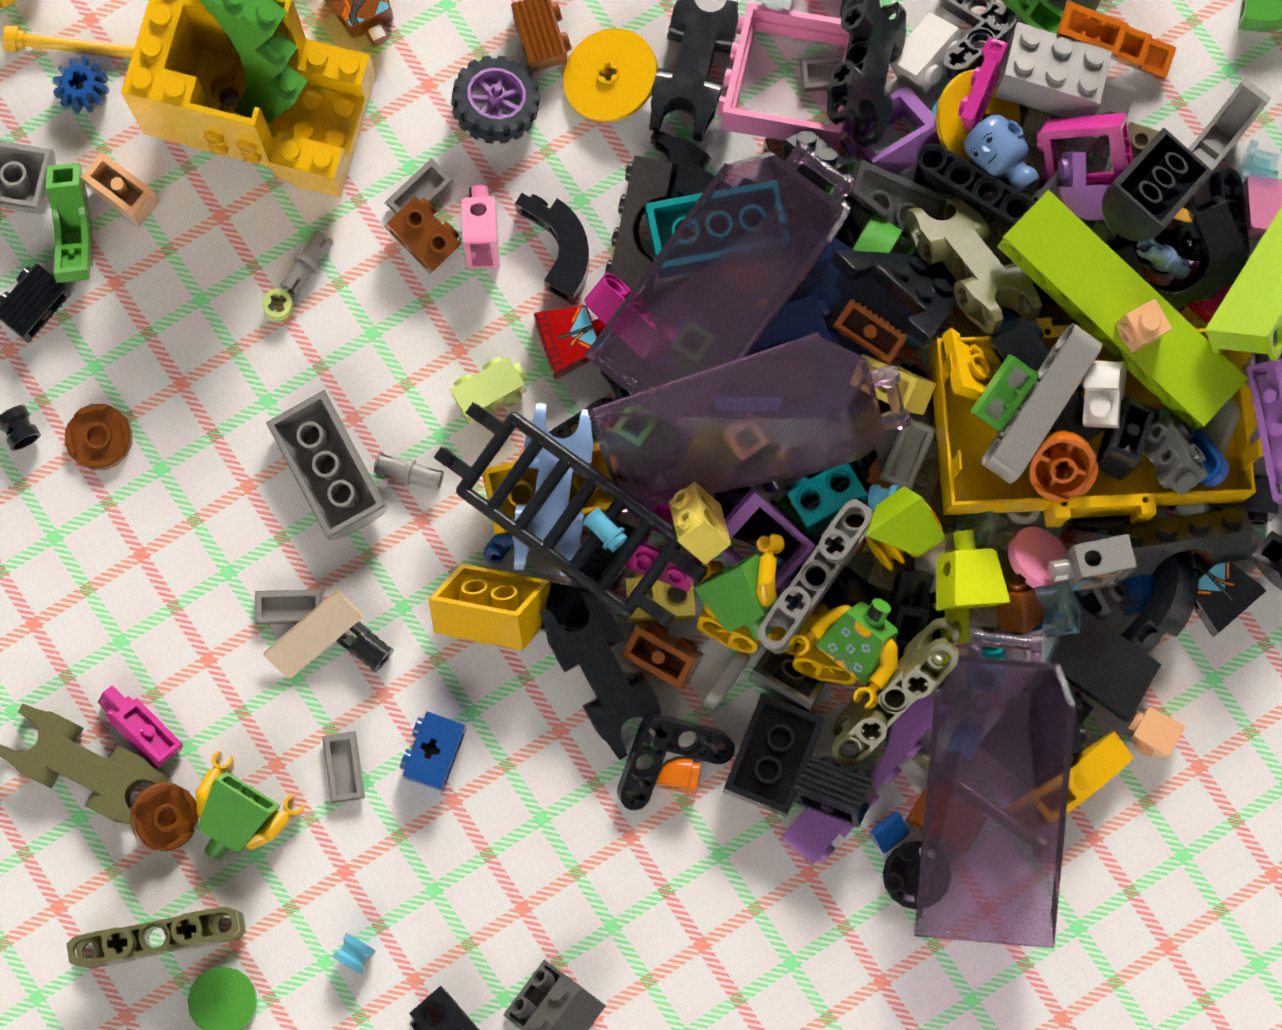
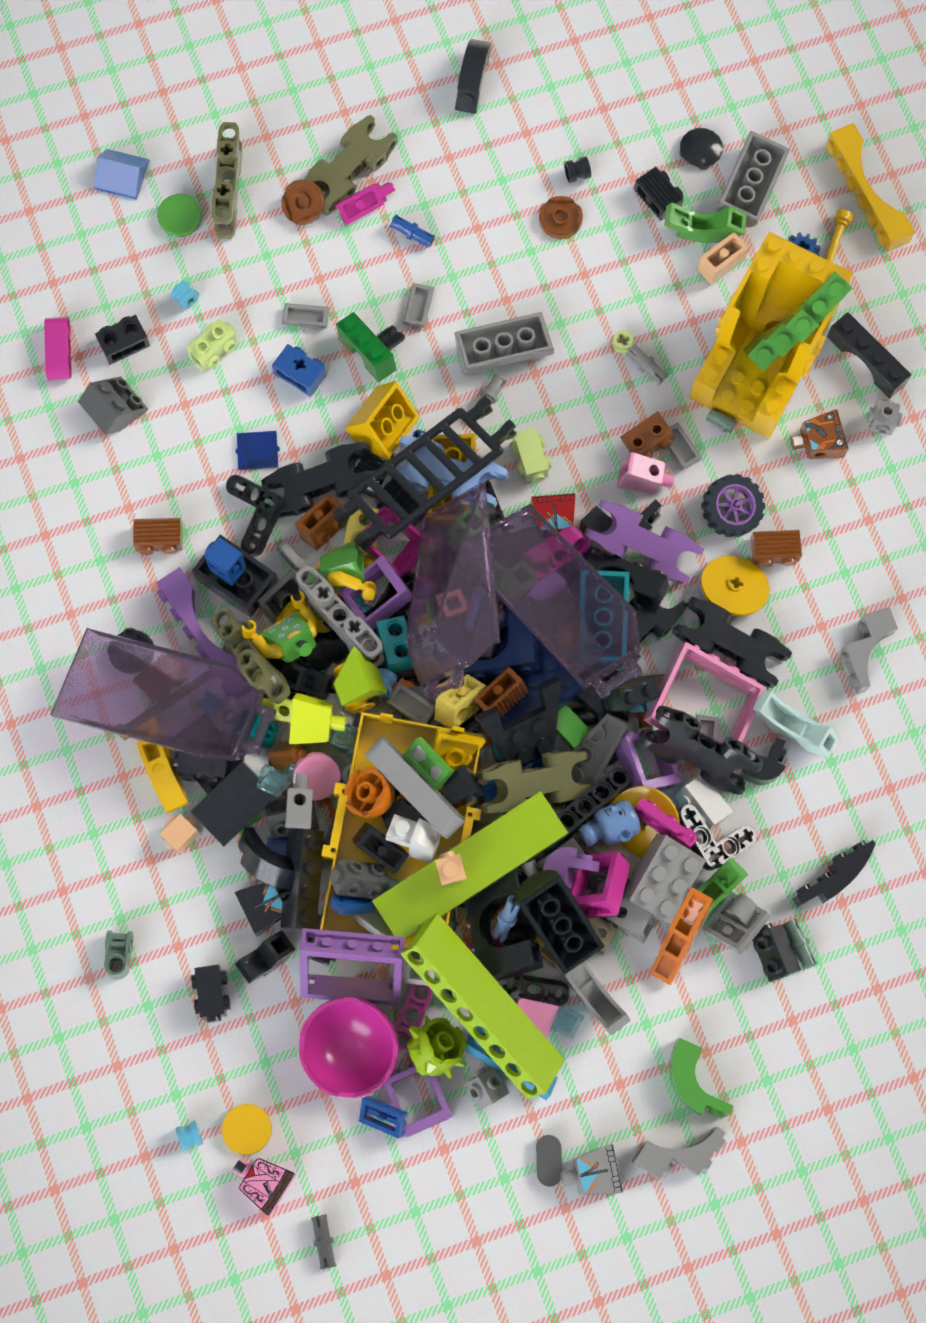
camera: 100 degrees right, 5 degrees down
bright green torso [195,751,304,860] -> none
tan piece [263,590,363,680] -> none
medium azure pin [583,507,627,552] -> none
orange piece [655,756,702,794] -> none
light yellow brick [669,481,731,565] -> none
black brick [794,757,876,827] -> none
blue slope [869,811,909,853] -> none
none -> dark orange brick [133,518,183,555]
none -> yellowish green brick [187,319,237,372]
none -> blue brick [204,537,246,586]
none -> clear blue piece [235,431,280,470]
none -> green arch [336,312,397,383]
none -> blue pin [390,214,435,248]
none -> medium lavender piece [584,500,704,583]
none -> sand green pin [706,408,737,433]

